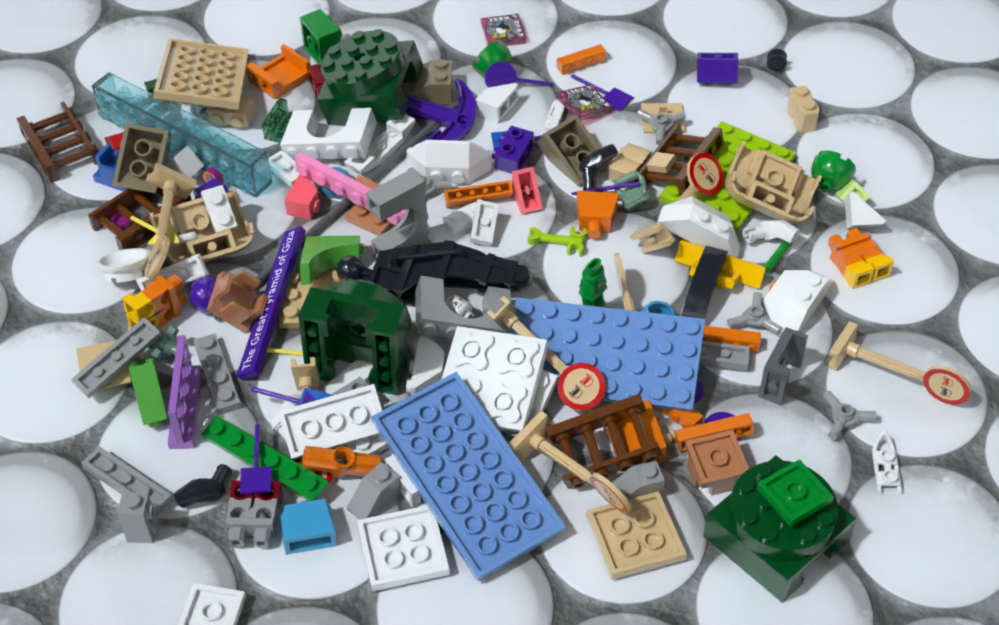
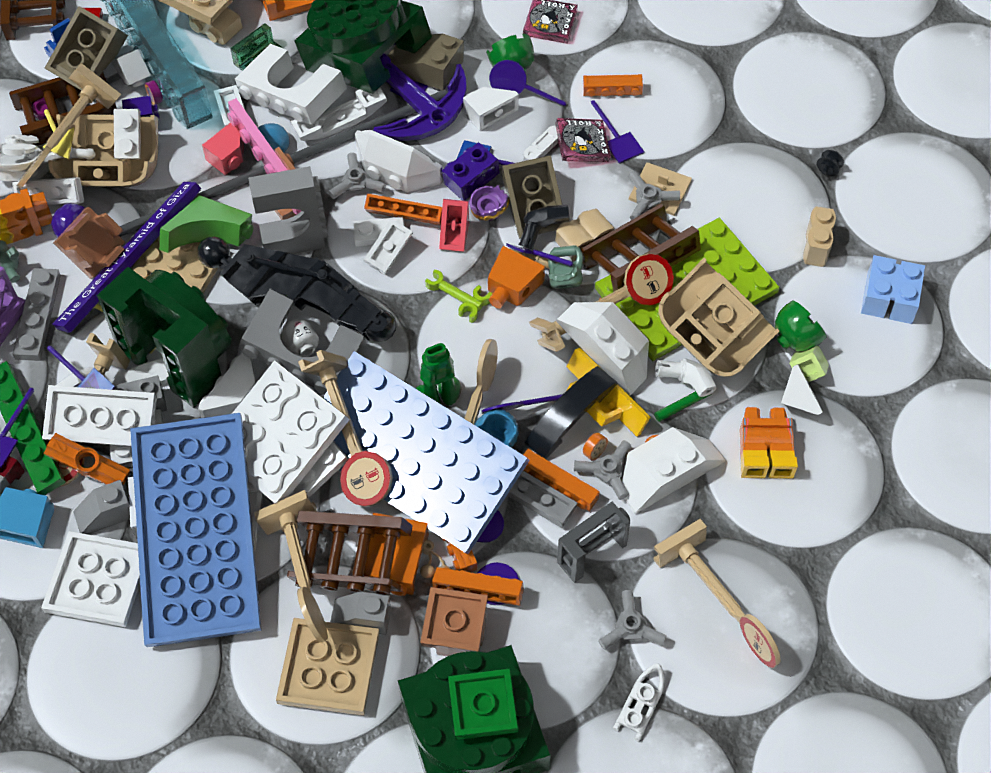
camera: 25 degrees right, 10 degrees up
tan tile [647,152,676,173] -> none
dark purple brick [697,53,738,85] -> none
none -> white piece [2,135,39,156]
none -> medium lavender hair [469,185,509,221]
none -> dark purple piece [481,394,563,414]
none -> orange tile [583,433,608,461]
none -> light blue piece [861,255,925,324]

